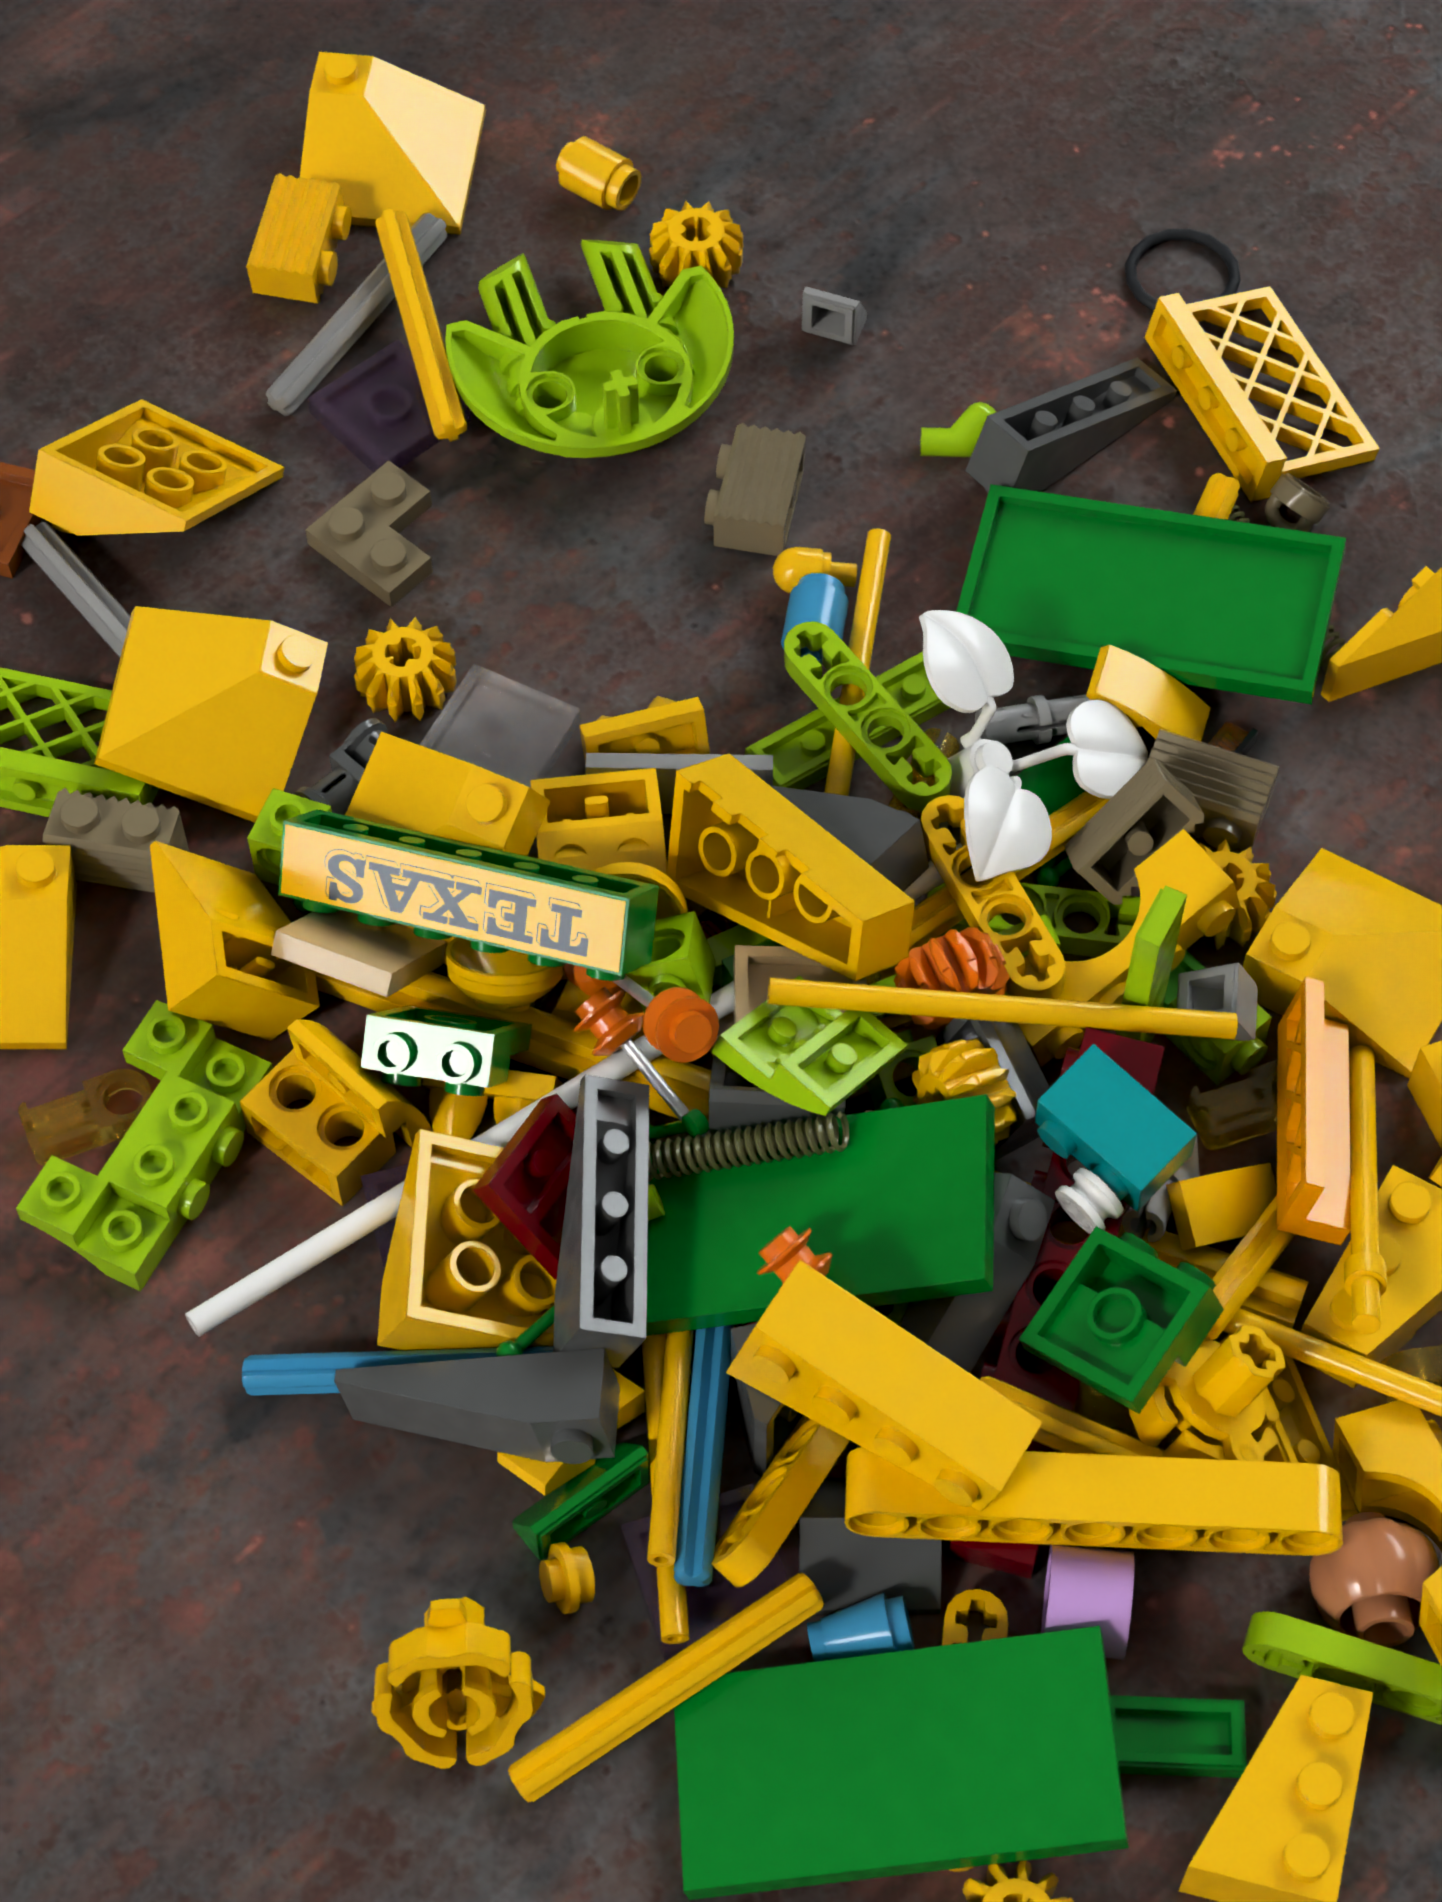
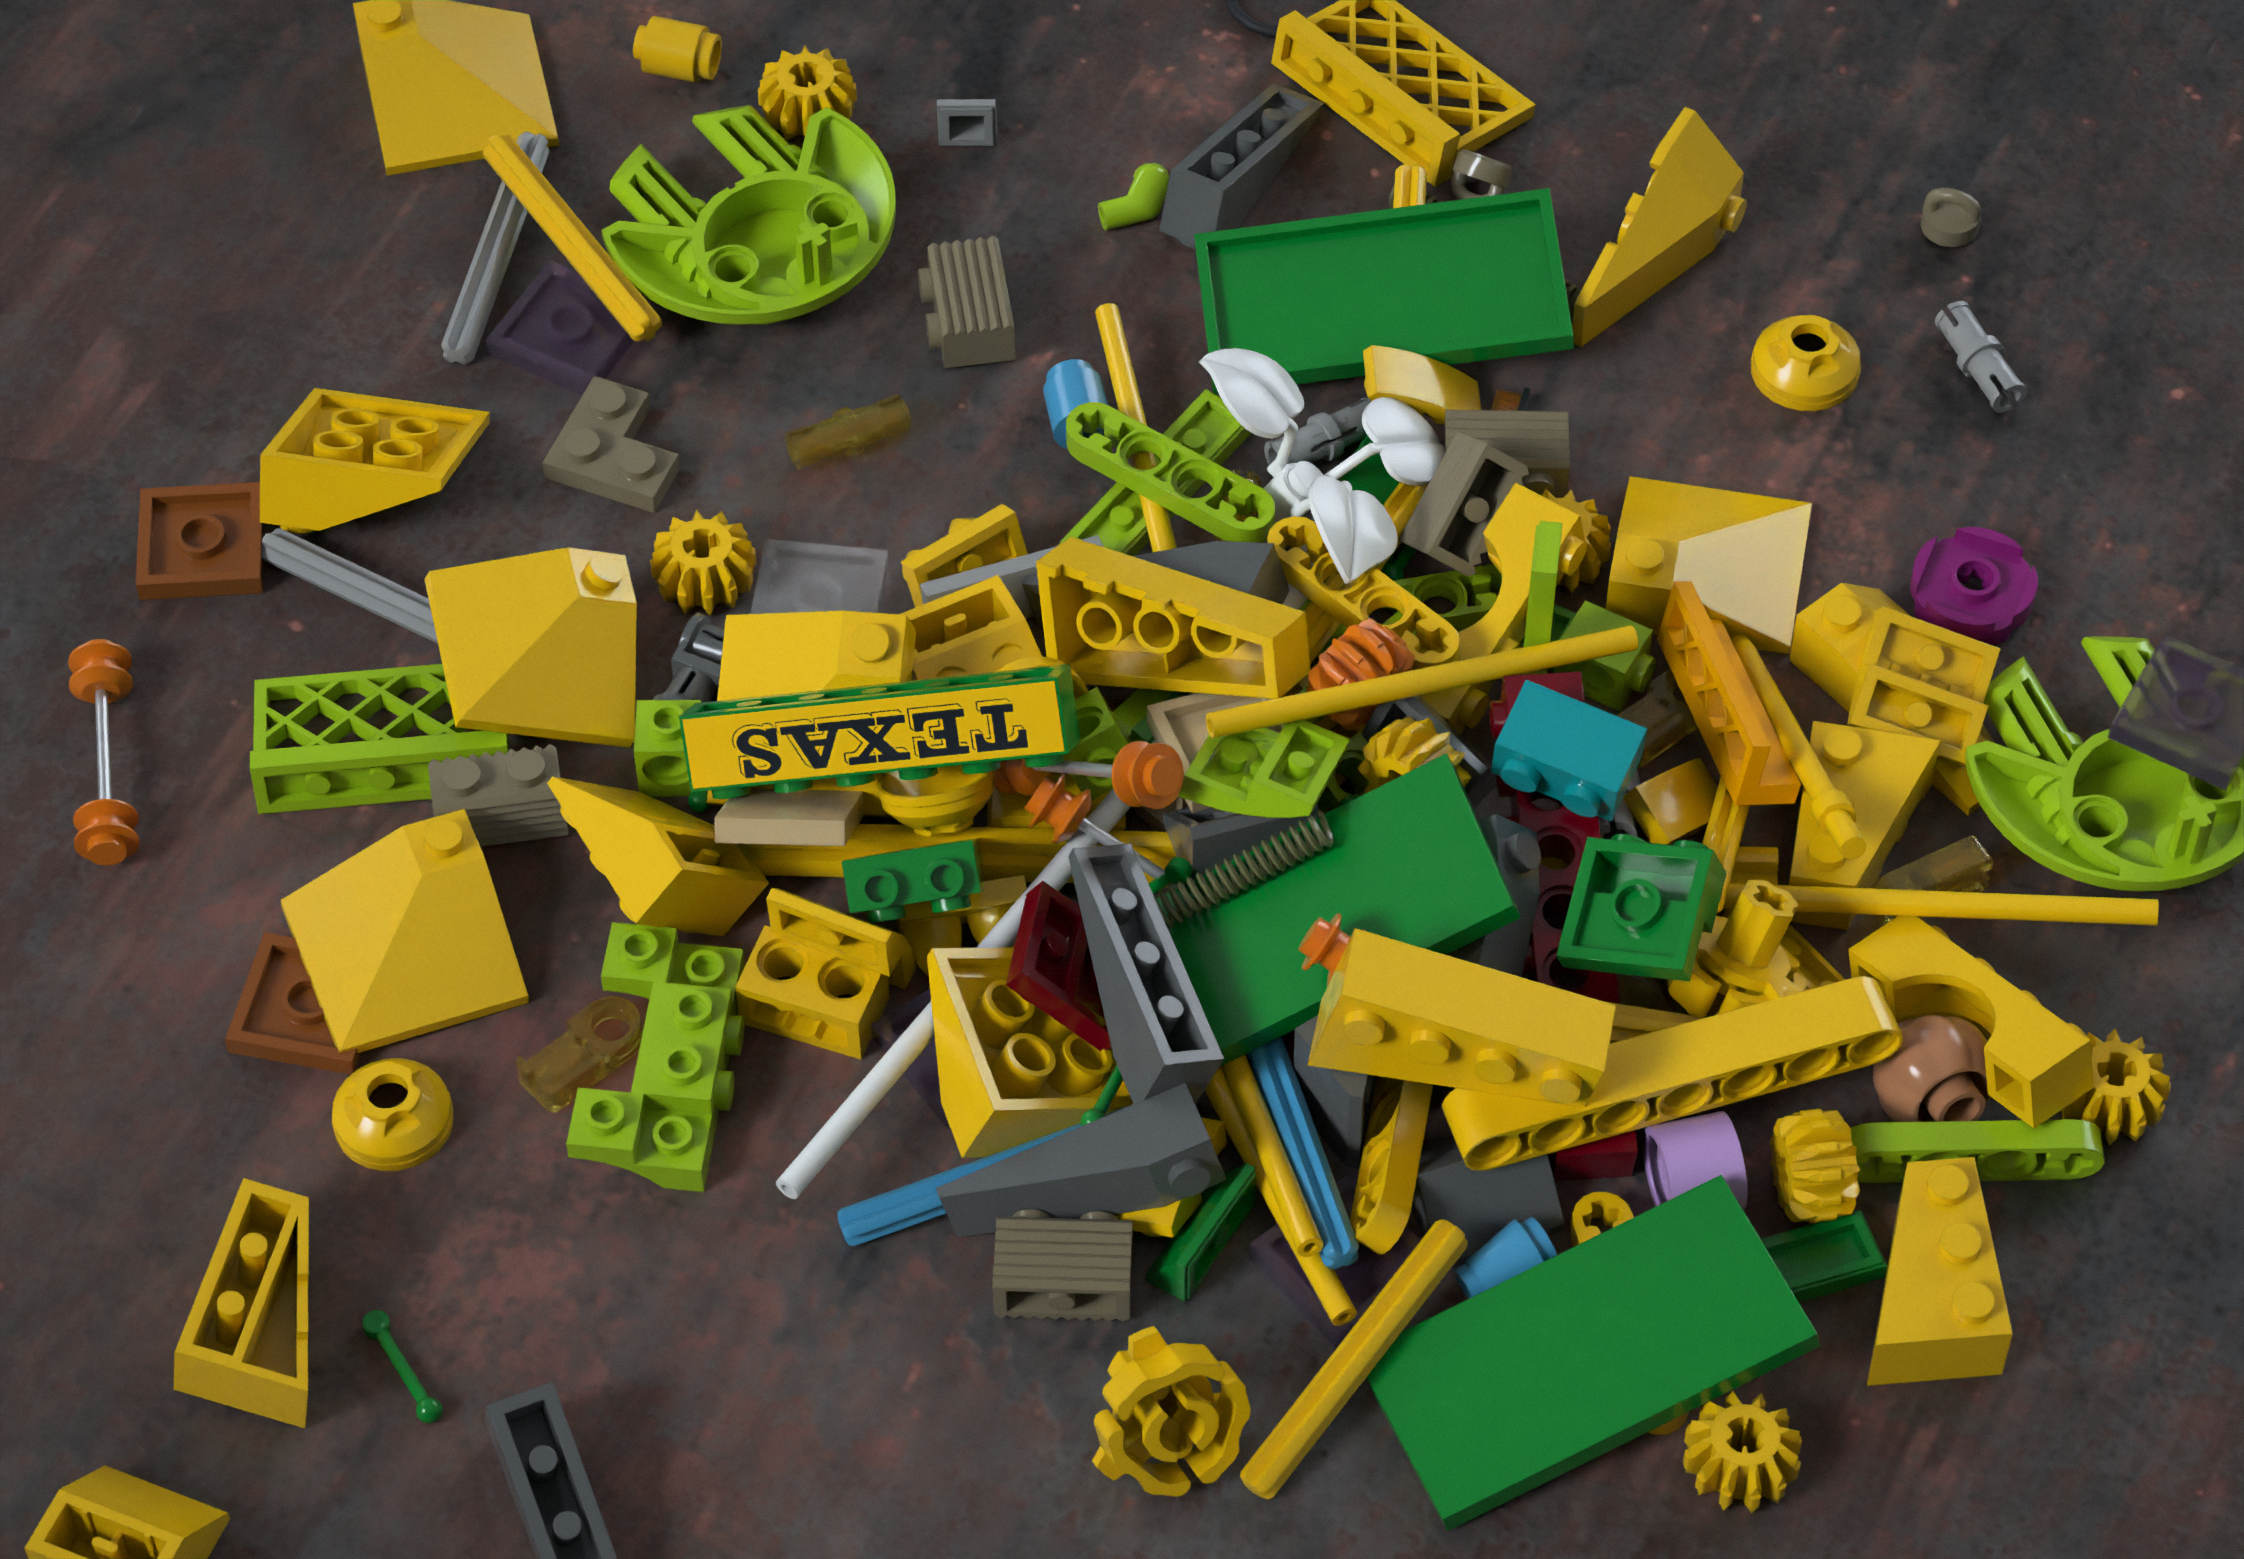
camera: 20 degrees left, 5 degrees down
yellow brick [246,173,352,303] -> none
yellow plate [539,1542,595,1614] -> none
yellow cylinder [773,547,857,594] -> none
white bush [1055,1168,1124,1234] -> none
light grey slope [1177,962,1258,1041] -> none
none -> clear yellow pin [785,394,911,469]
none -> dark tan brick [992,1209,1133,1322]
none -> yellow gear [1769,1108,1860,1224]

